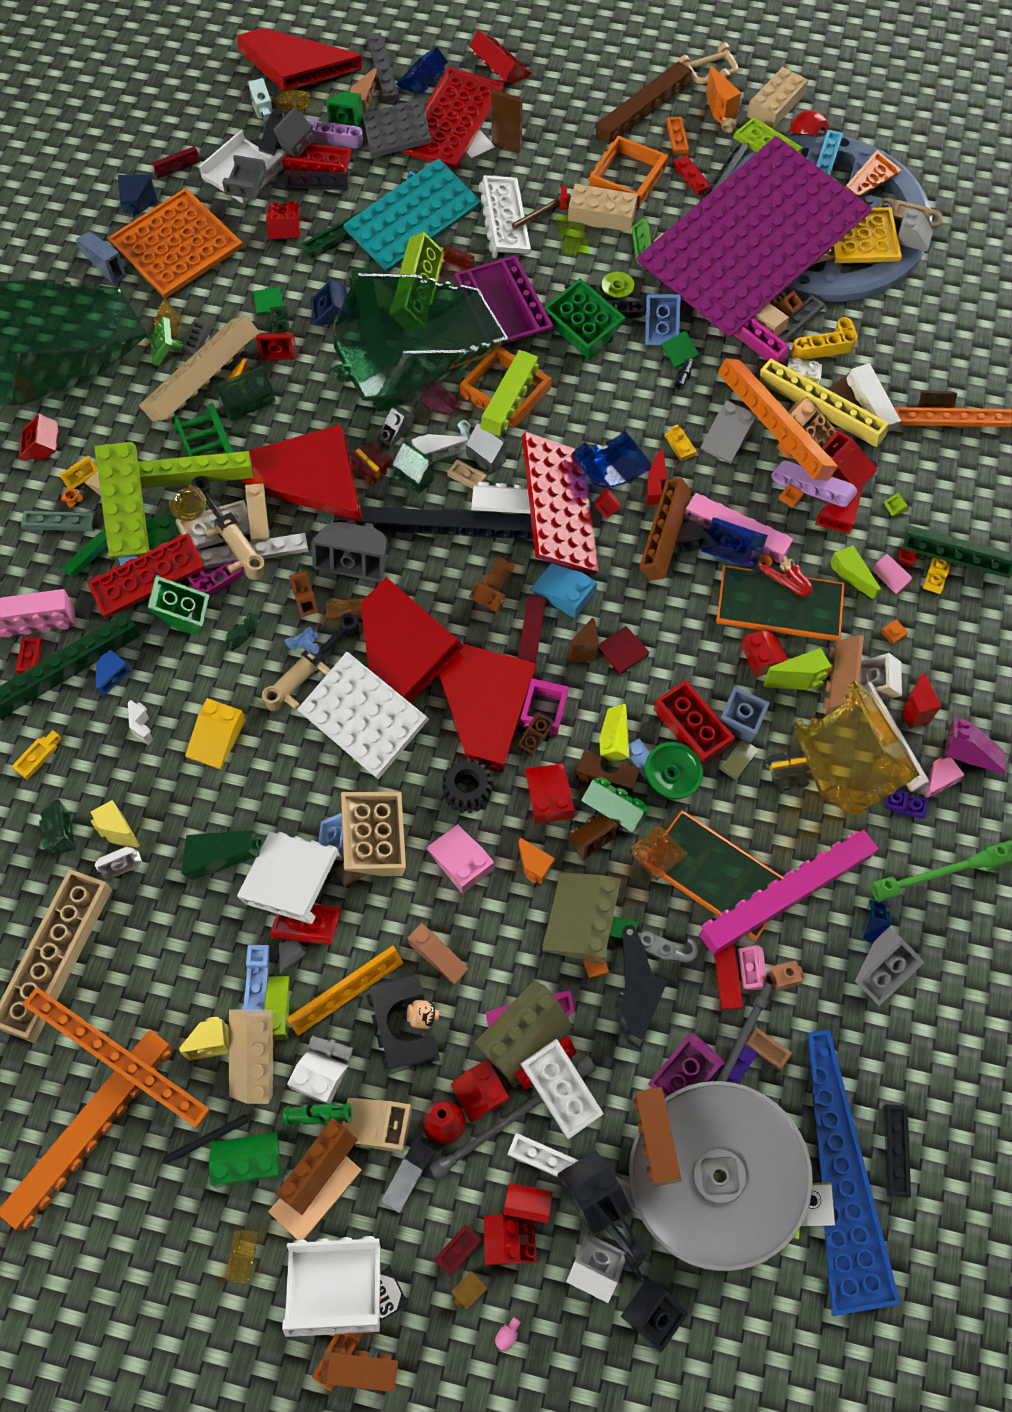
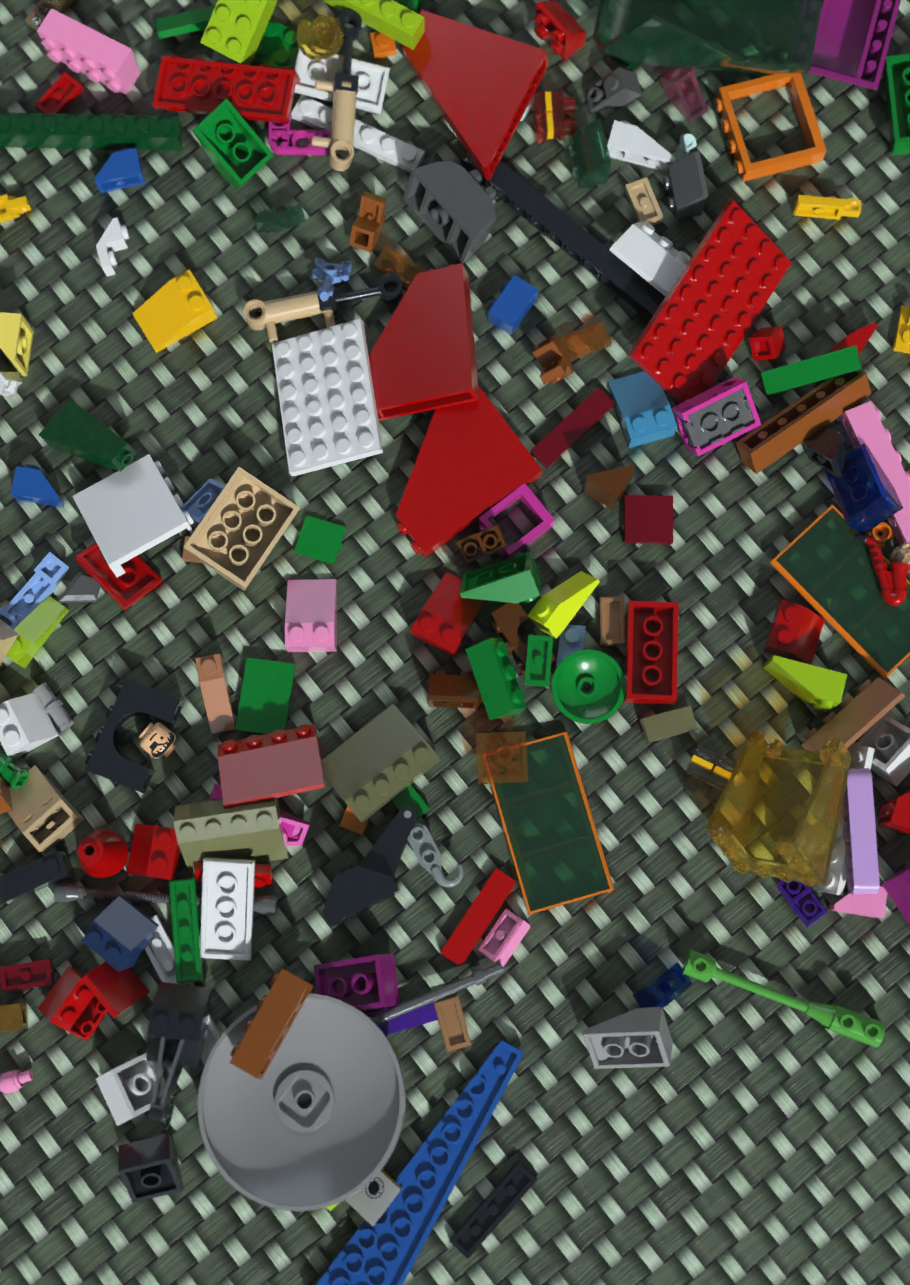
camera: 40 degrees right, 15 degrees up
tan slope [245,483,270,541] -> none
light orange plate [286,946,403,1036] -> none
black tyre [442,759,492,813] -> none
lime brick [480,350,539,436] -> none
orange slope [518,838,555,884] -> none
clear blue panel [572,431,652,488] -> none
dark pink brick [699,830,879,956] -> none
sand blue slope [720,686,770,743] -> none
nougat brick [768,960,804,992] -> none
none -> blue slope [10,464,64,507]
none -> dark blue slope [82,895,159,972]
none -> green tile [169,878,203,984]
none -> slope [218,724,325,809]
none -> green tile [235,658,296,735]
none -> green piece [294,515,347,565]
none -> orange plate [370,32,397,59]
none -> green slope [460,551,541,603]
none -> blue brick [487,275,538,336]
none -> green plate [524,635,553,687]
none -> red slope [534,0,586,61]
none -> medium nougat tile [599,597,625,646]
none -> piece [671,376,761,456]
none -> green tile [761,345,862,396]
none -> yellow hinge [793,194,861,220]
none -> lavender beam [840,768,879,895]

